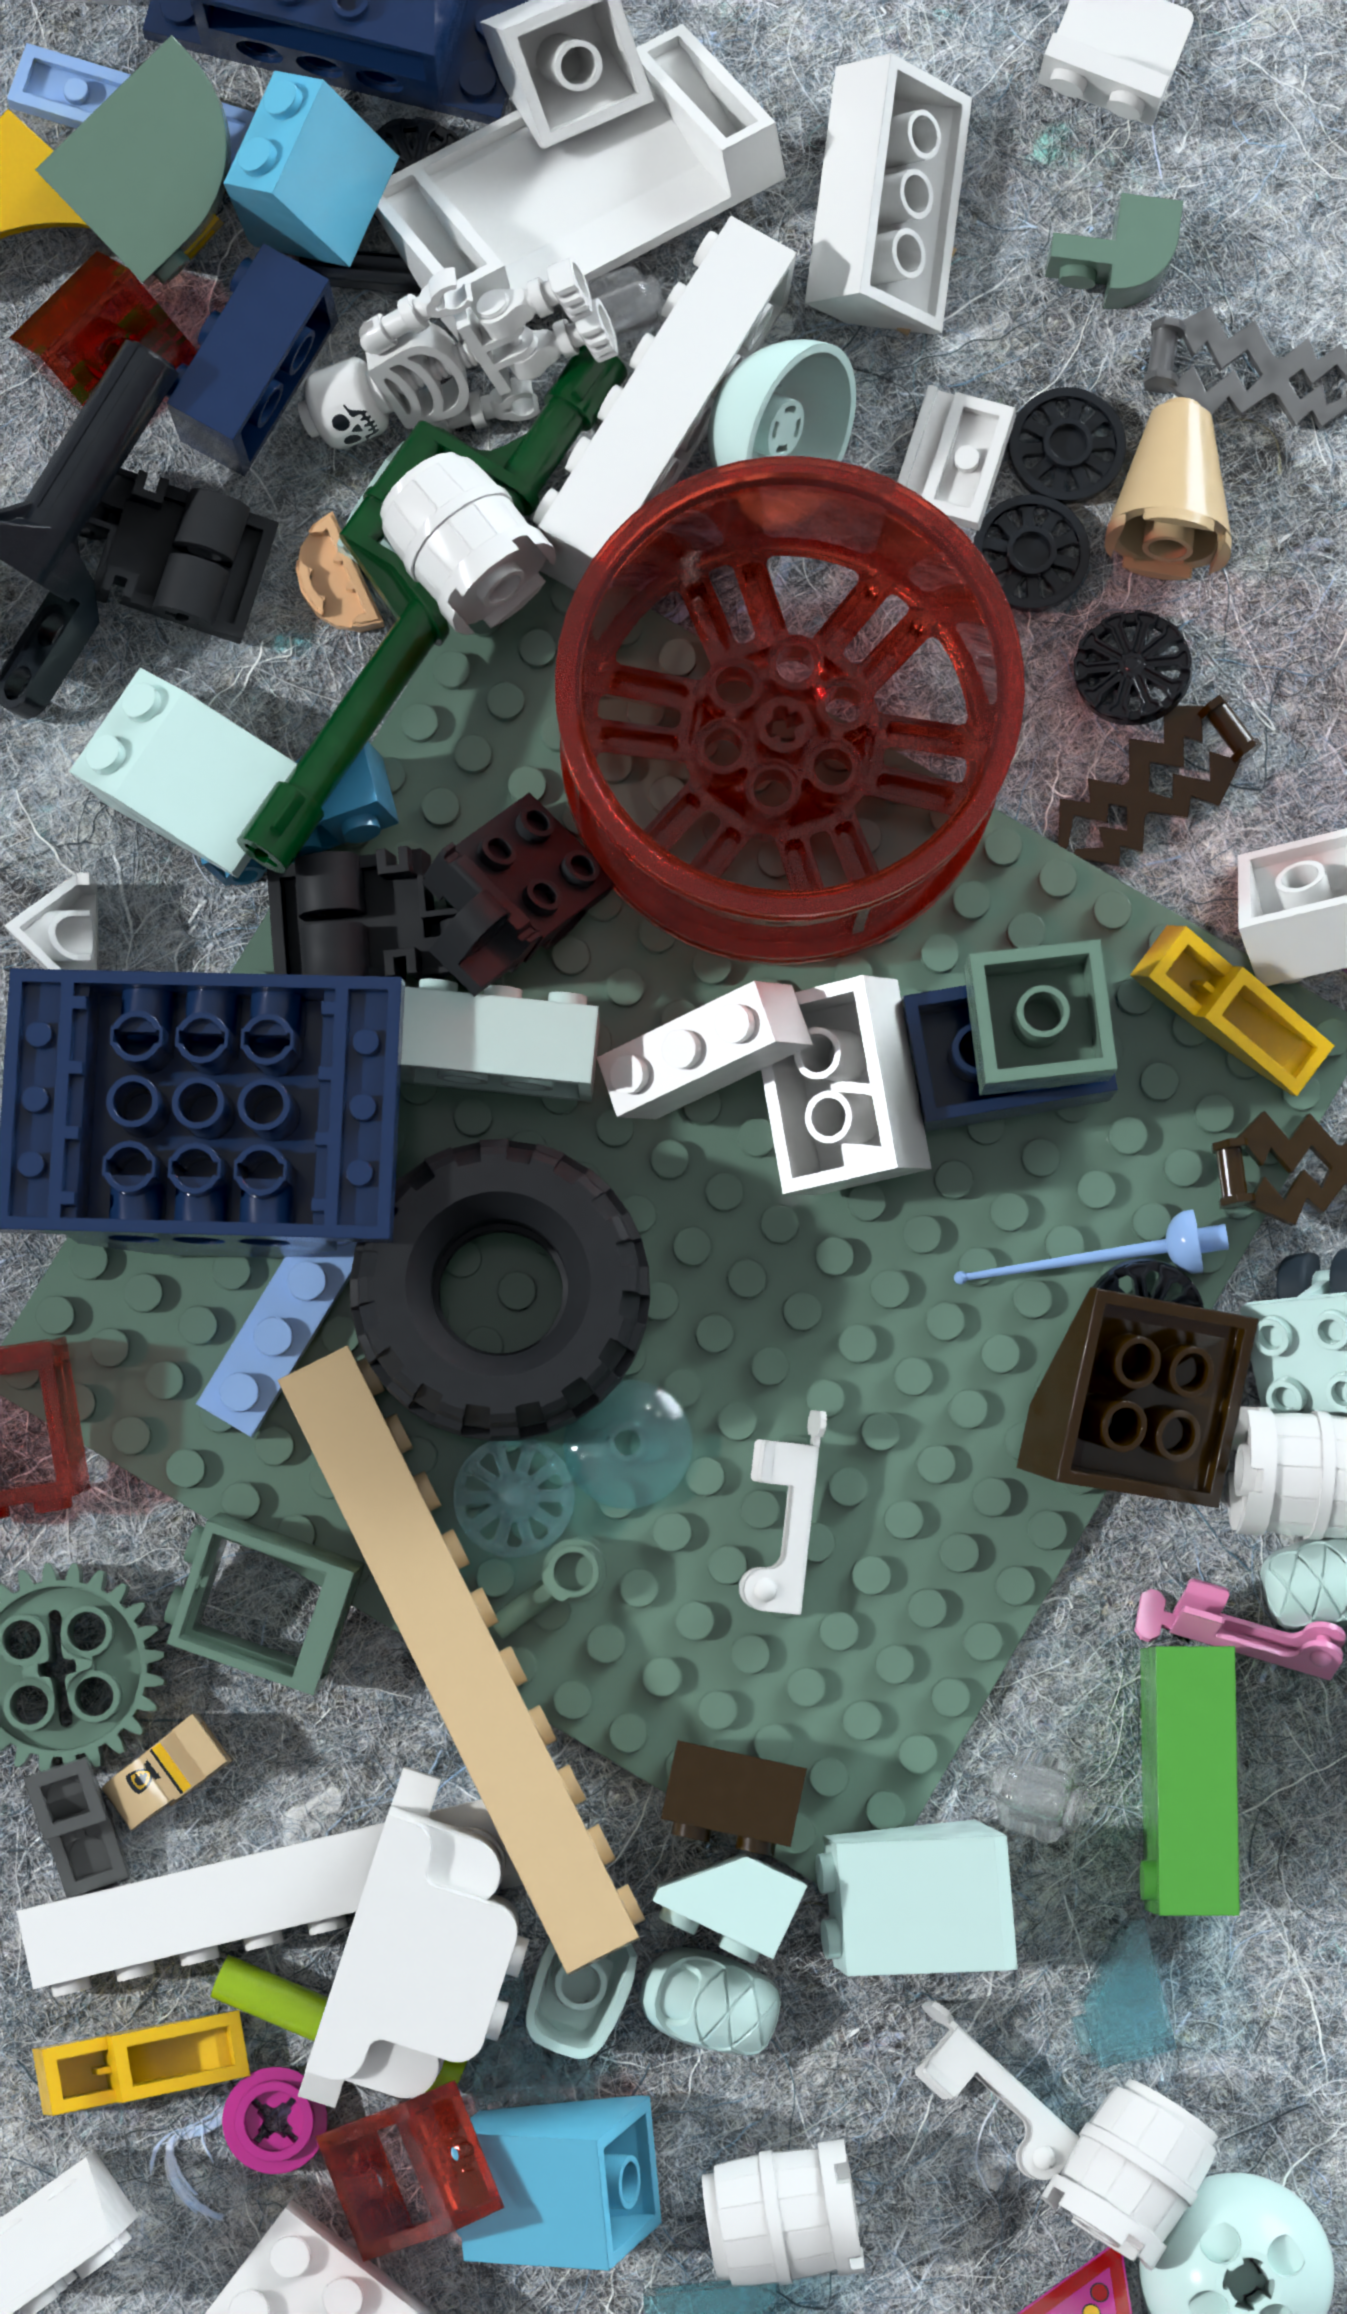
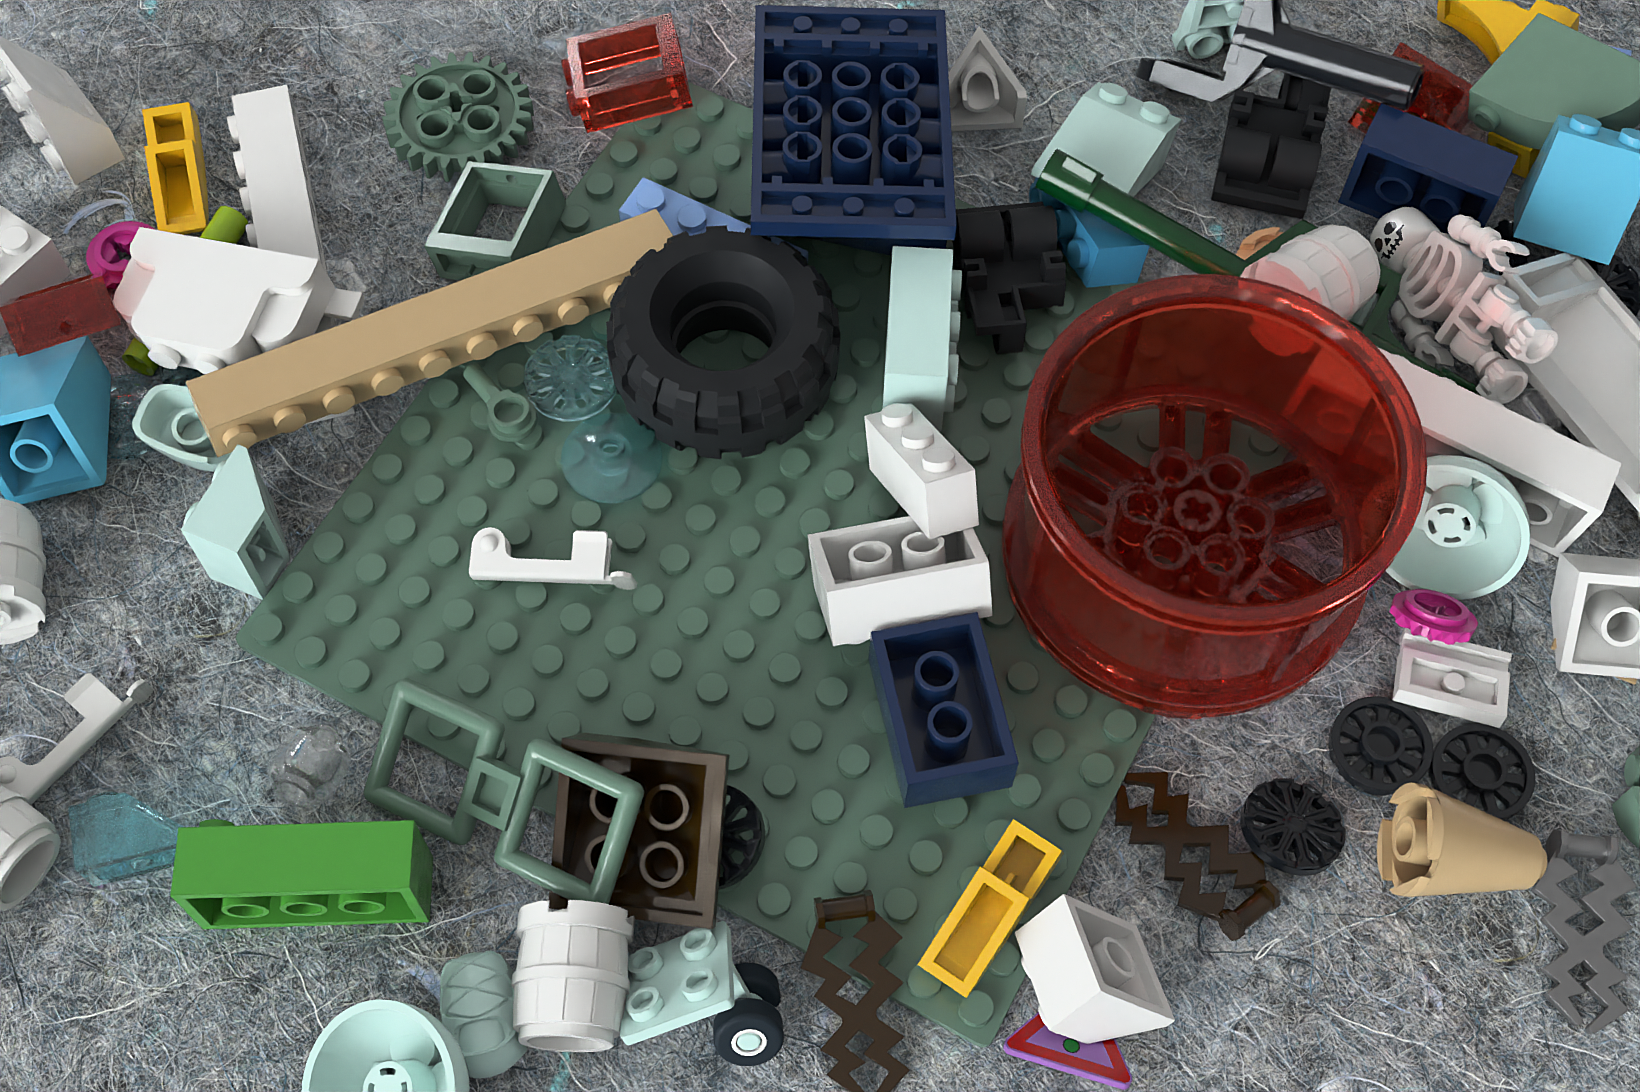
camera: 90 degrees right, 20 degrees down
dark grey slope [24,1756,131,1898] -> none
tan leg [101,1714,233,1831] -> none
black plate [422,792,618,997] -> none
light aqua piece [639,1947,781,2056] -> none
dark brown brick [661,1740,807,1856] -> none
light aqua slope [815,1819,1018,1976] -> none
light blue sword [954,1209,1229,1285] -> none
sand green brick [964,939,1118,1096] -> none
bright pink piece [1134,1578,1346,1681] -> none
none -> sand green bar [363,678,644,904]
none -> dark pink gear [1389,589,1478,645]

